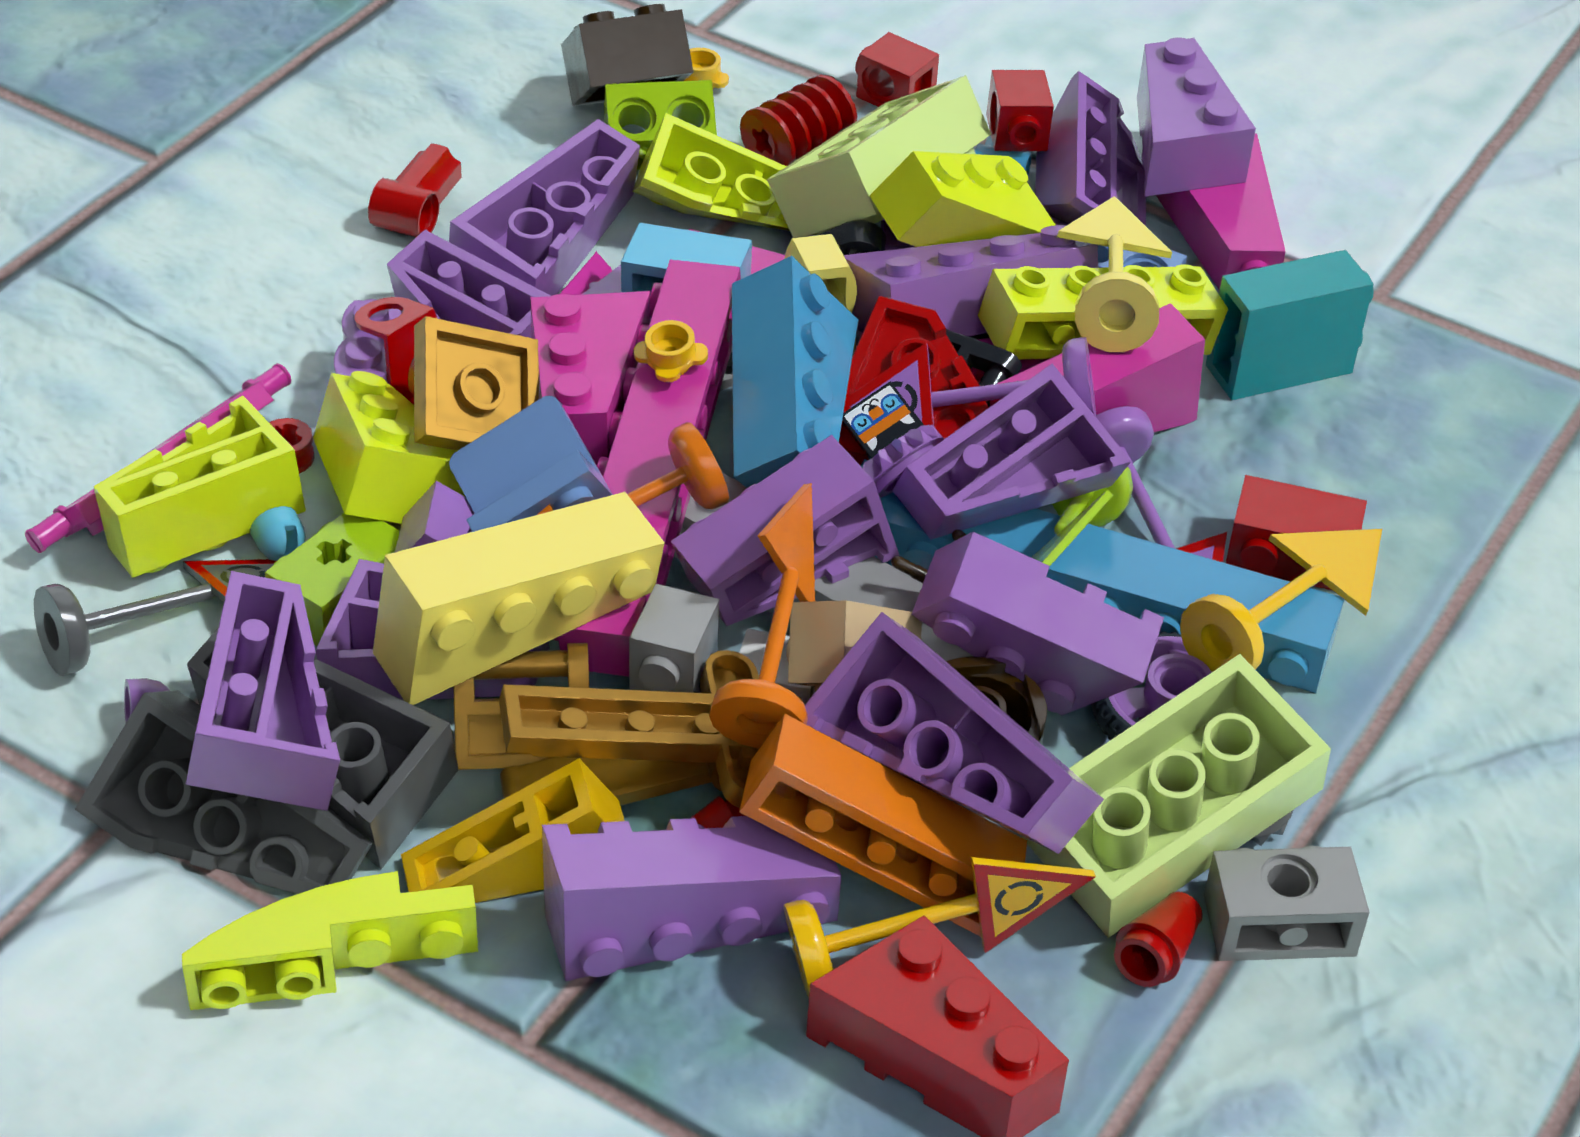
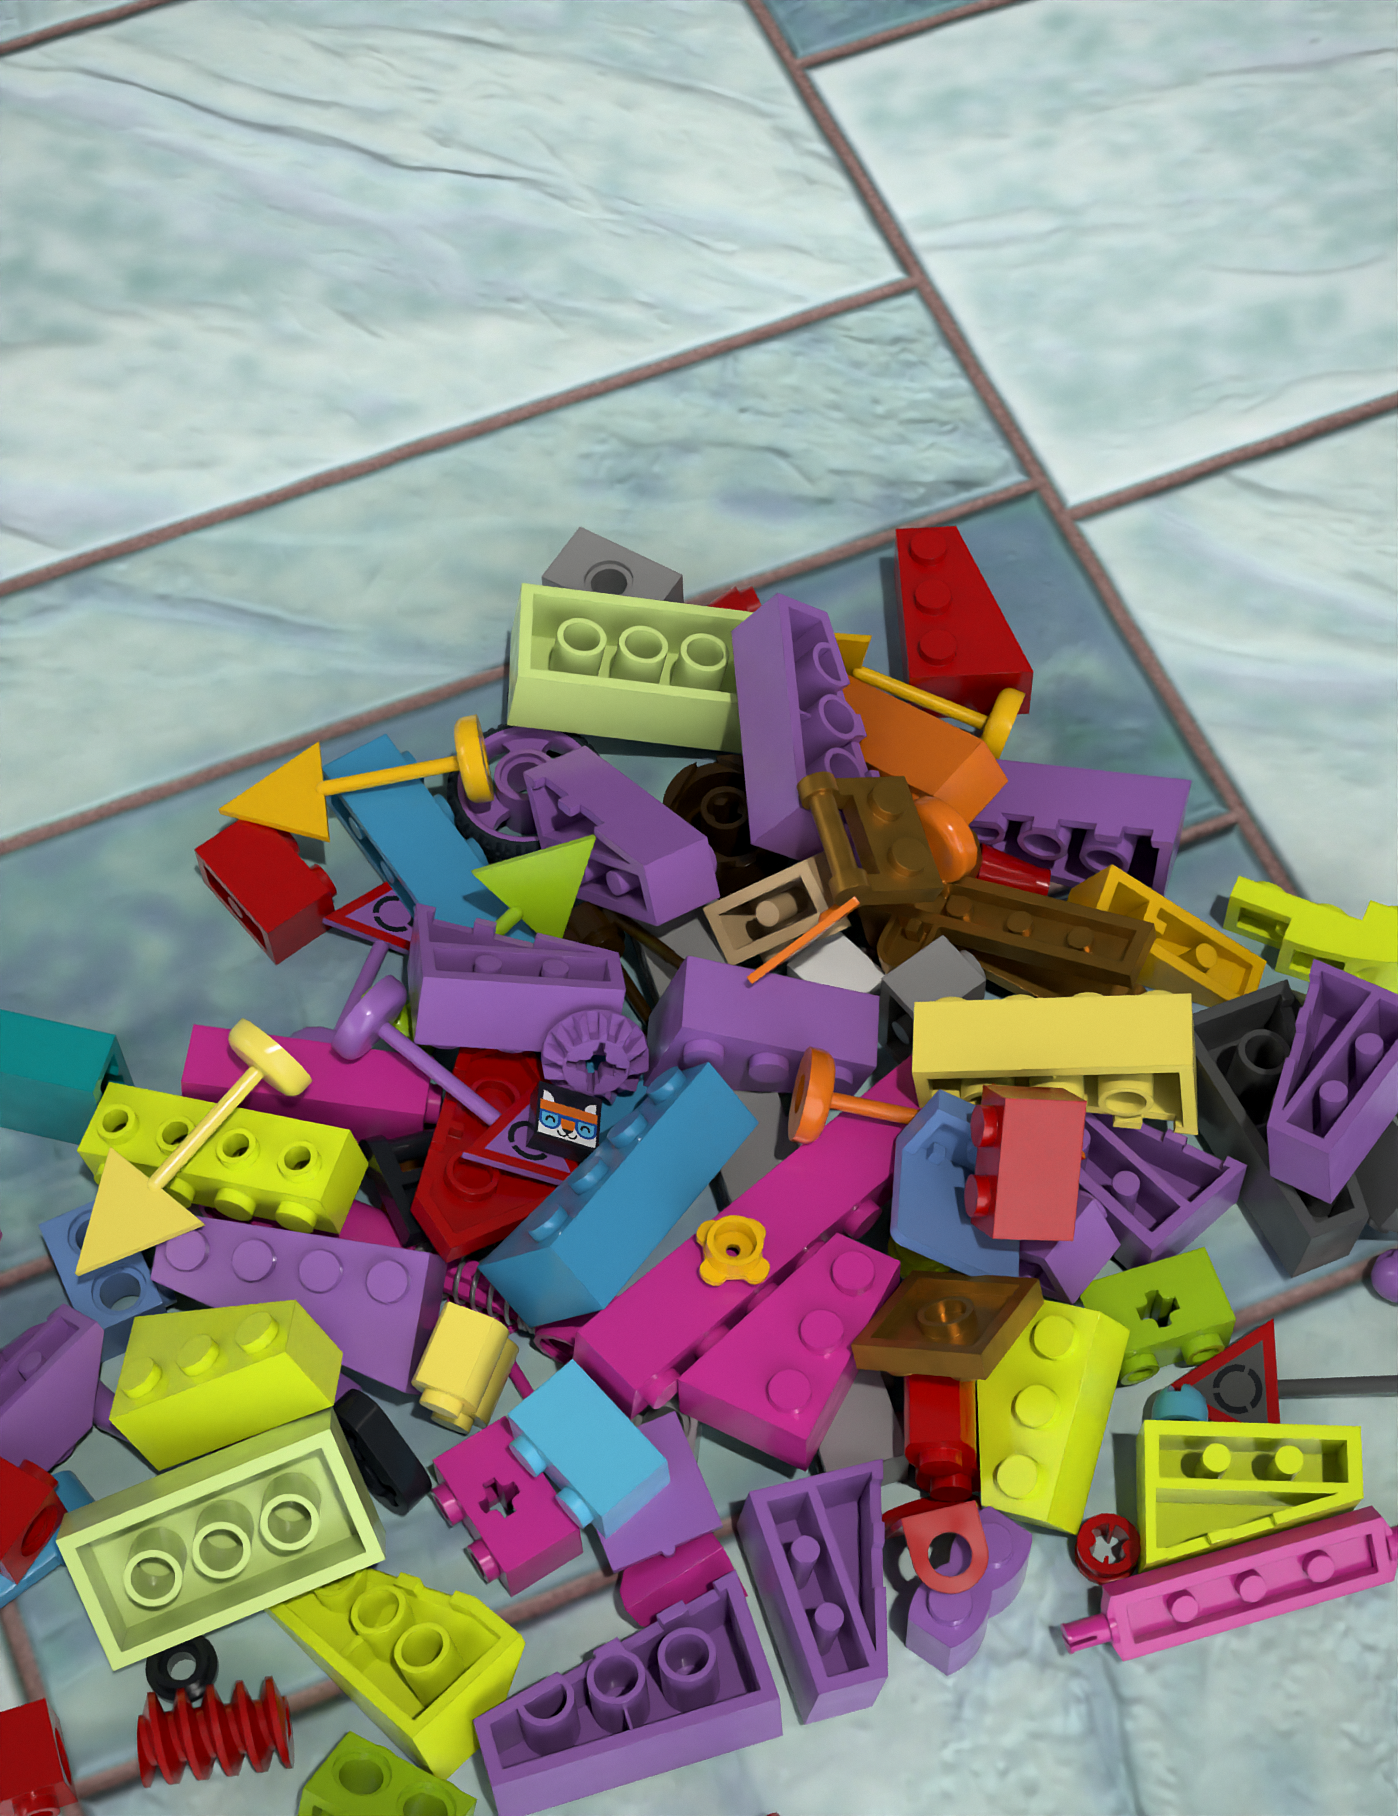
camera: 140 degrees left, 15 degrees up
none -> pearl gold plate [796,771,944,906]
none -> brick [964,1085,1087,1241]

